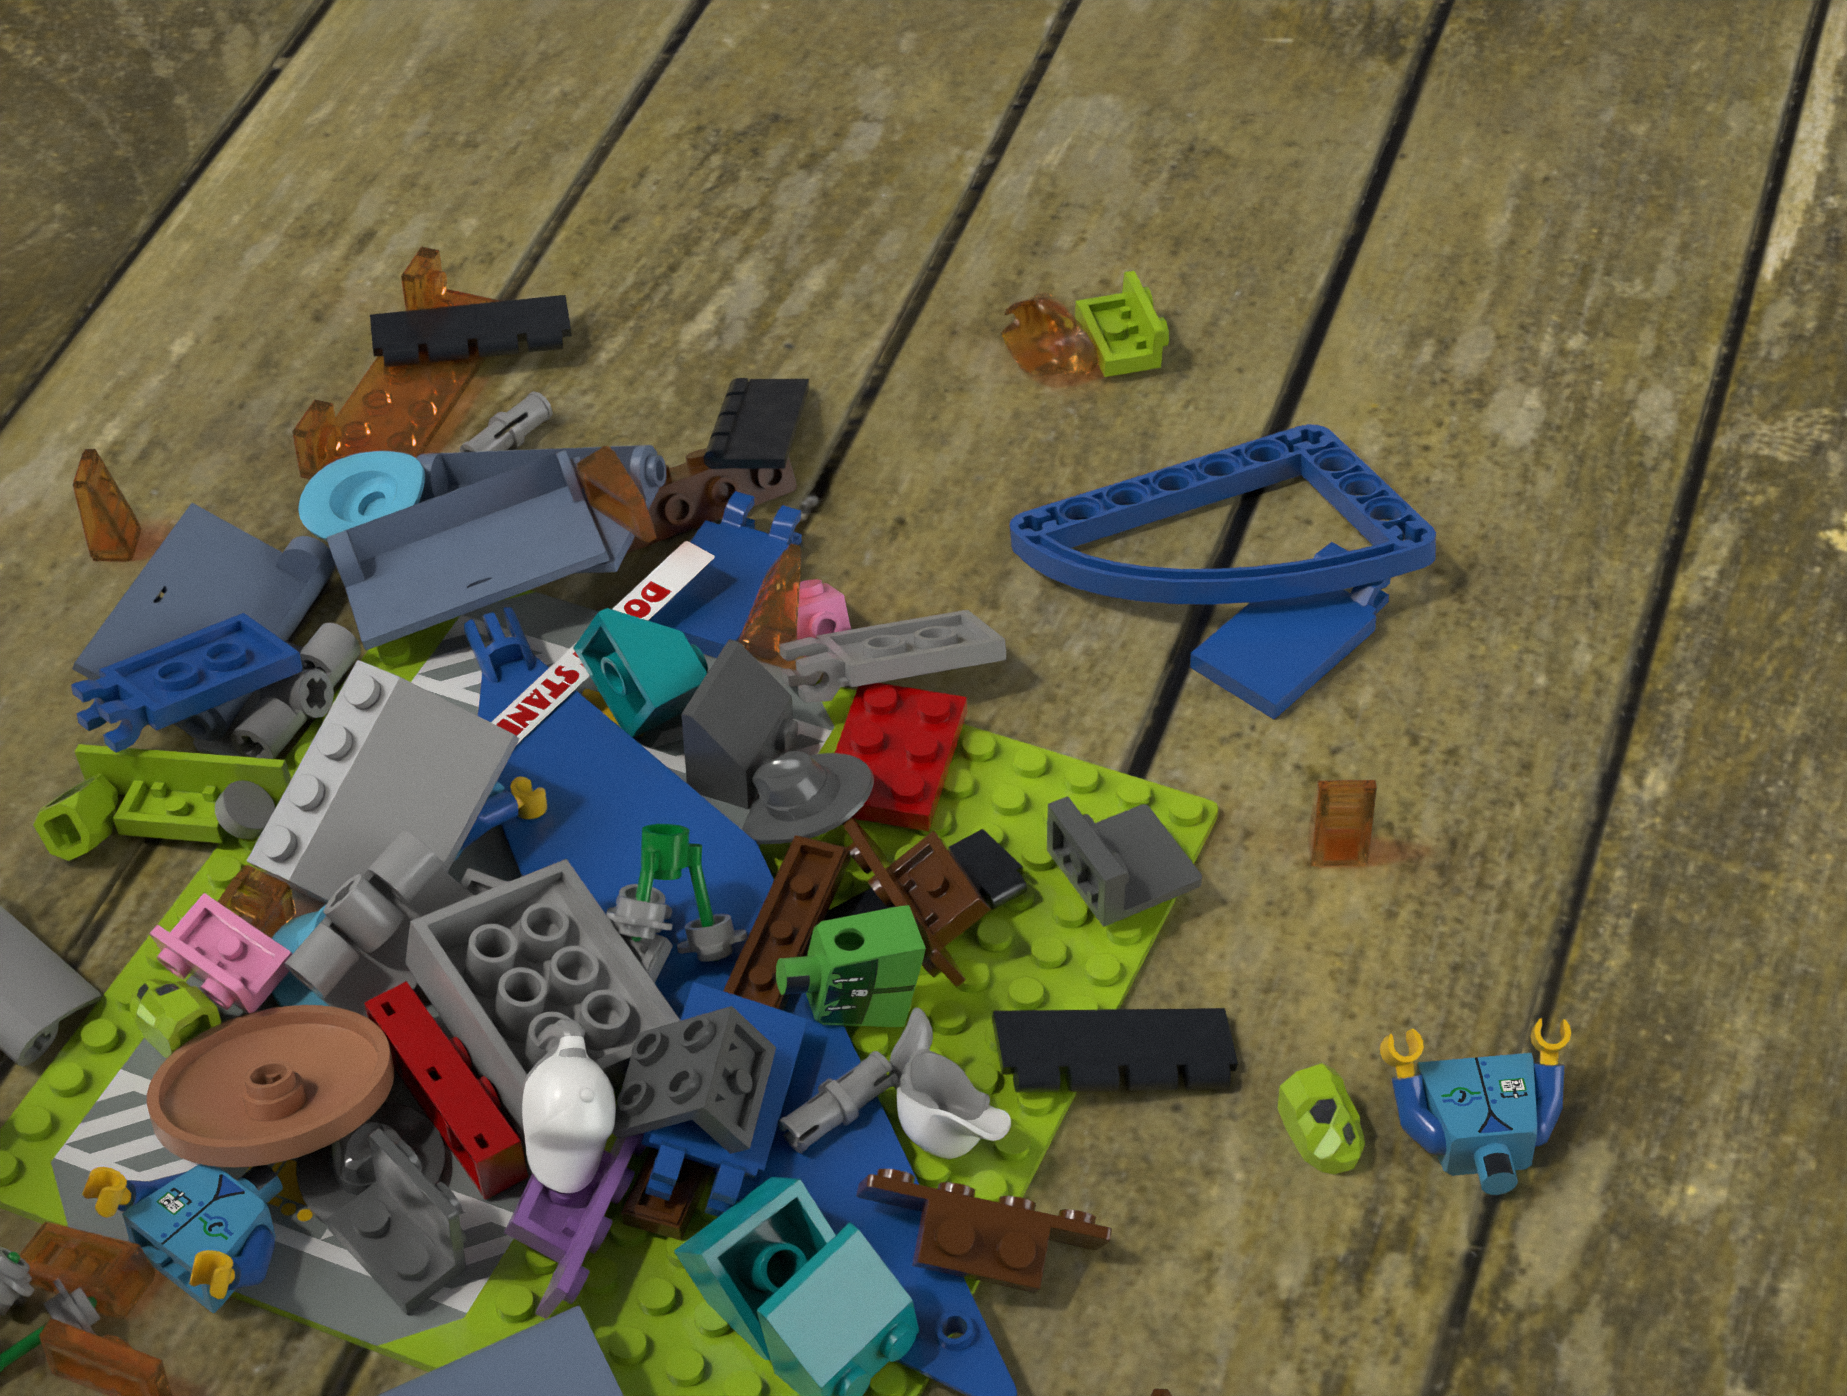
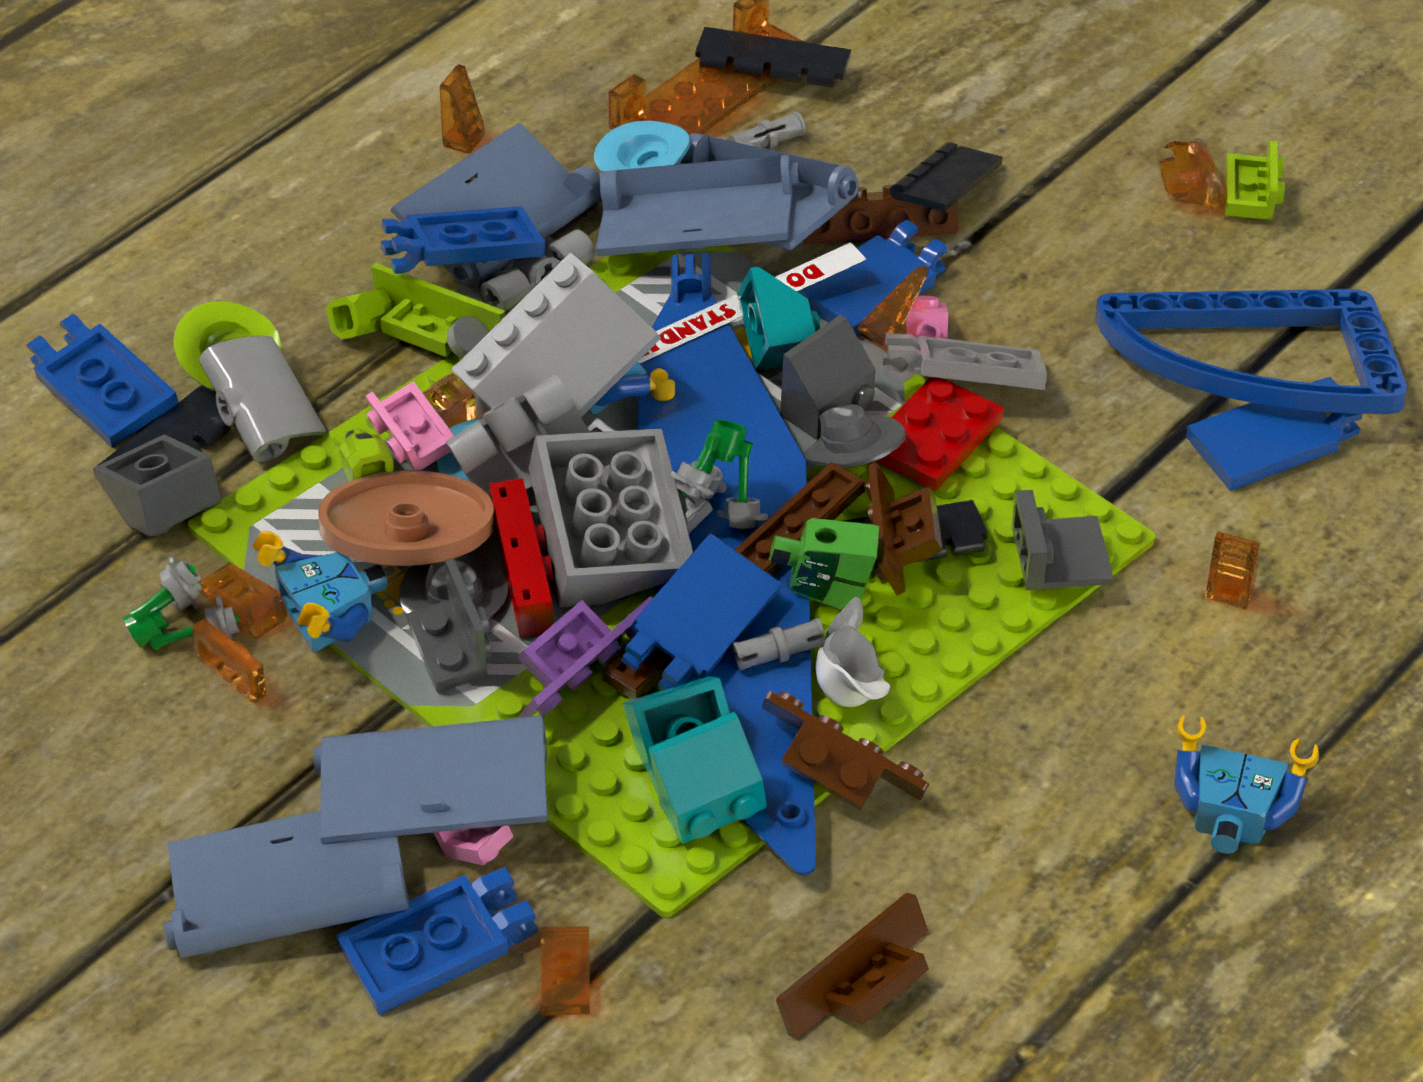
camera: 20 degrees right, 0 degrees up
white hair [522,1019,616,1193] -> none
clear orange slope [576,446,657,543] -> none
dark grey bracket [612,1006,776,1154] -> none
black windscreen [992,1008,1238,1092] -> none
lime rock [1277,1063,1365,1175] -> none

